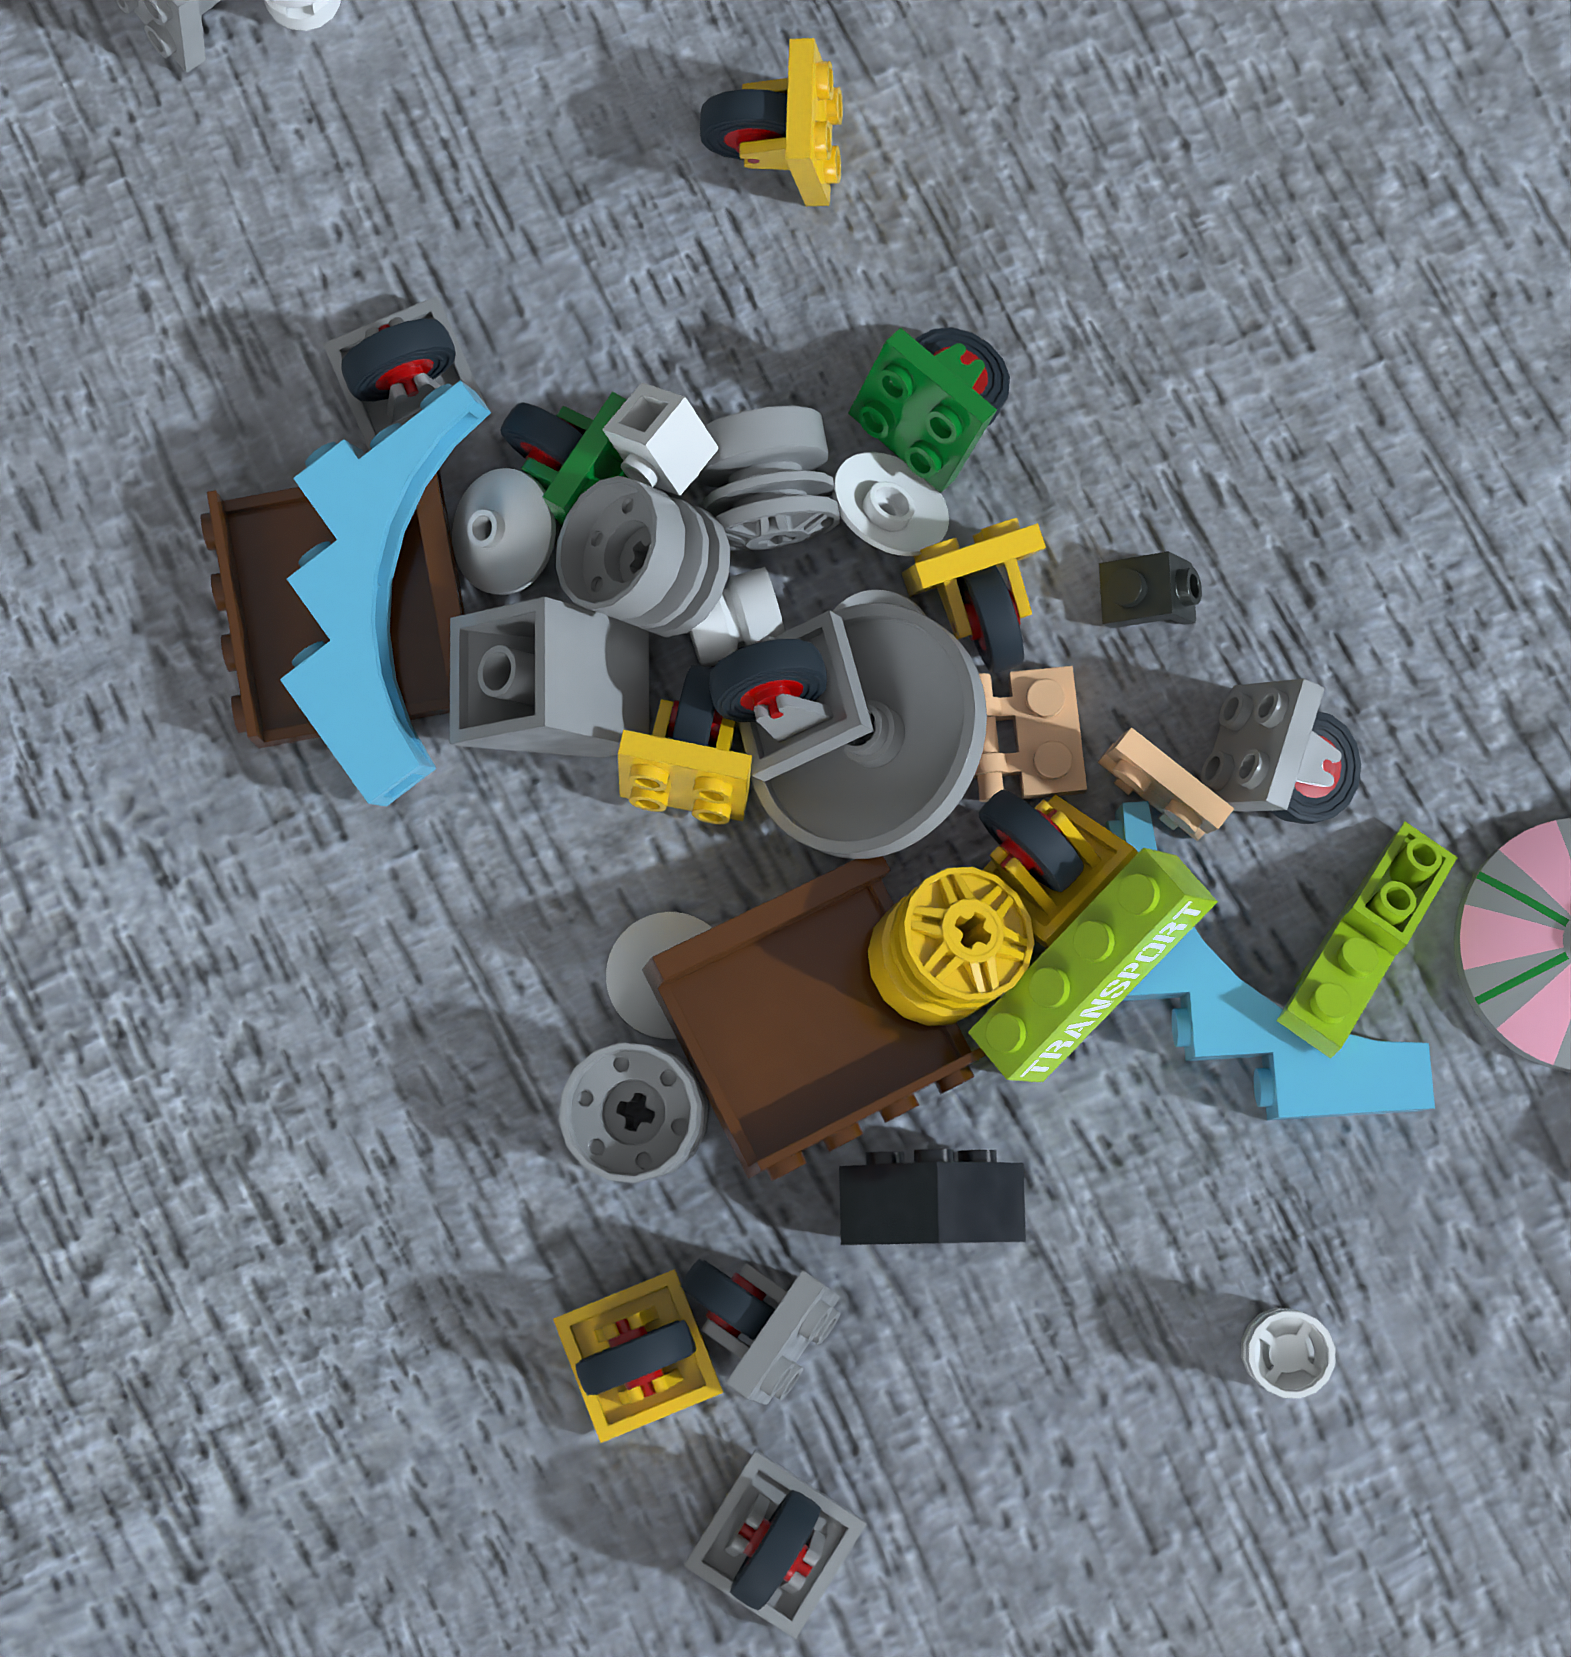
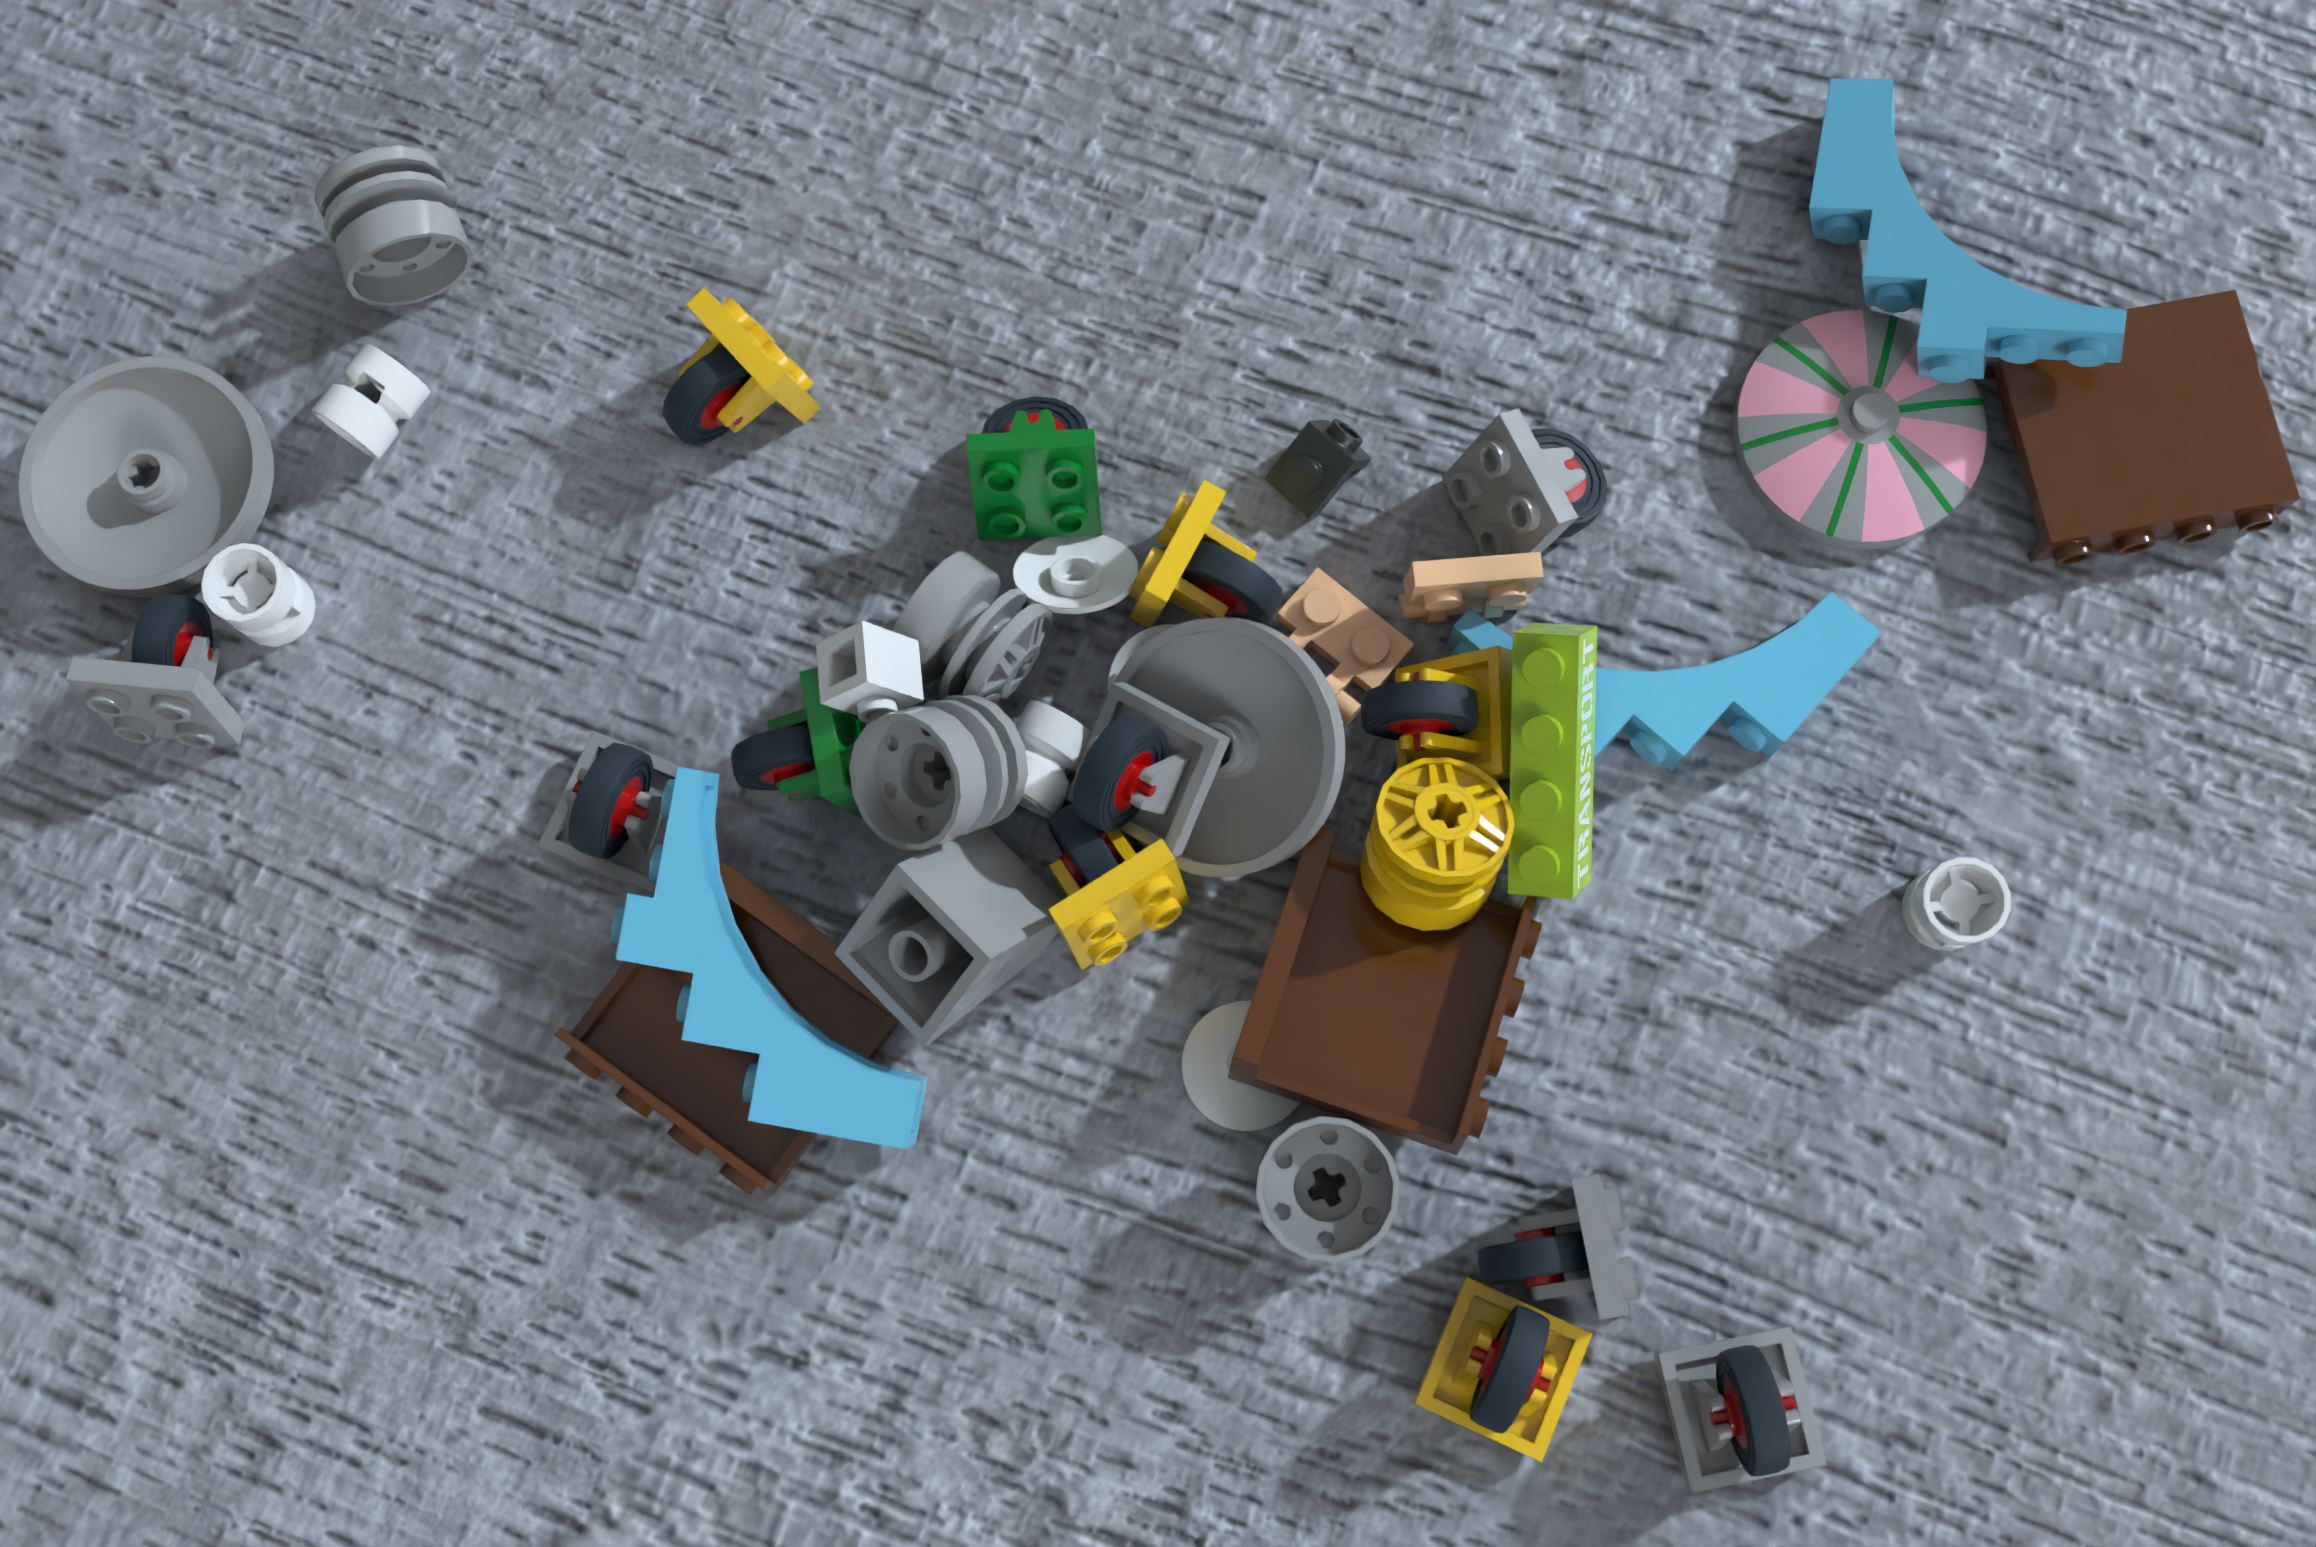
camera: 35 degrees left, 5 degrees down
white dish [452,468,556,595] -> none
black brick [839,1149,1026,1245] -> none
lime slope [1276,821,1458,1059] -> none

